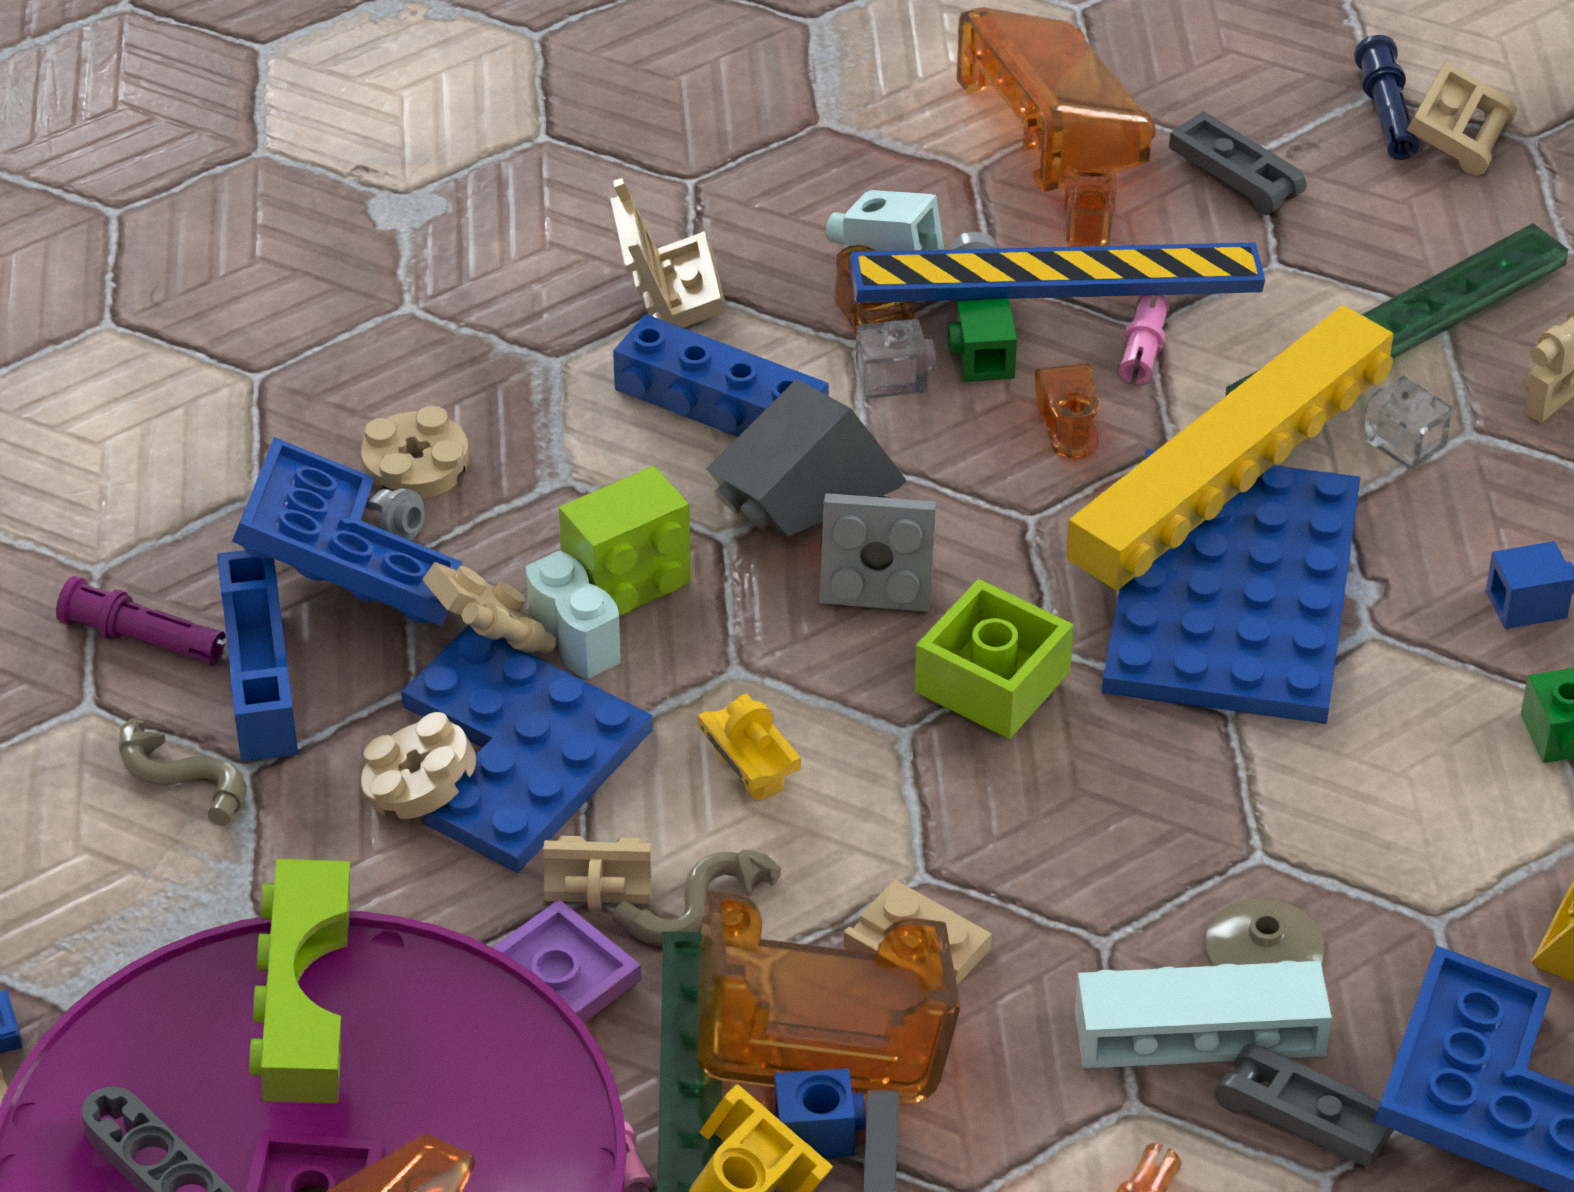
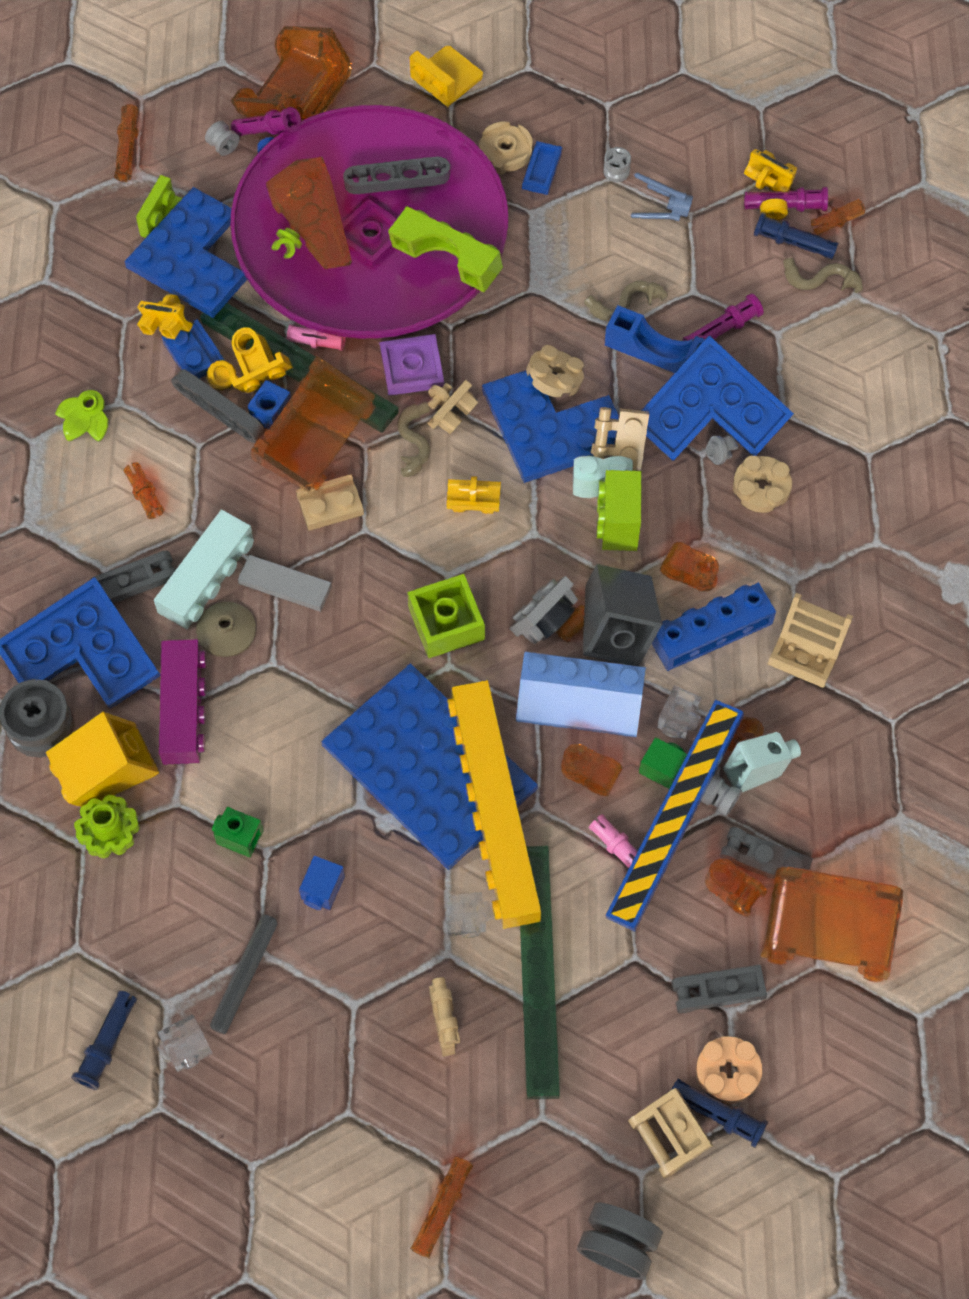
camera: 125 degrees right, 20 degrees up
none -> magenta brick [159,639,207,765]
none -> light grey tile [238,555,332,612]
none -> slope [516,652,646,737]
none -> clear orange piece [660,542,719,592]
none -> light nougat plate [696,1036,762,1104]
none -> dark grey plate [720,827,813,890]

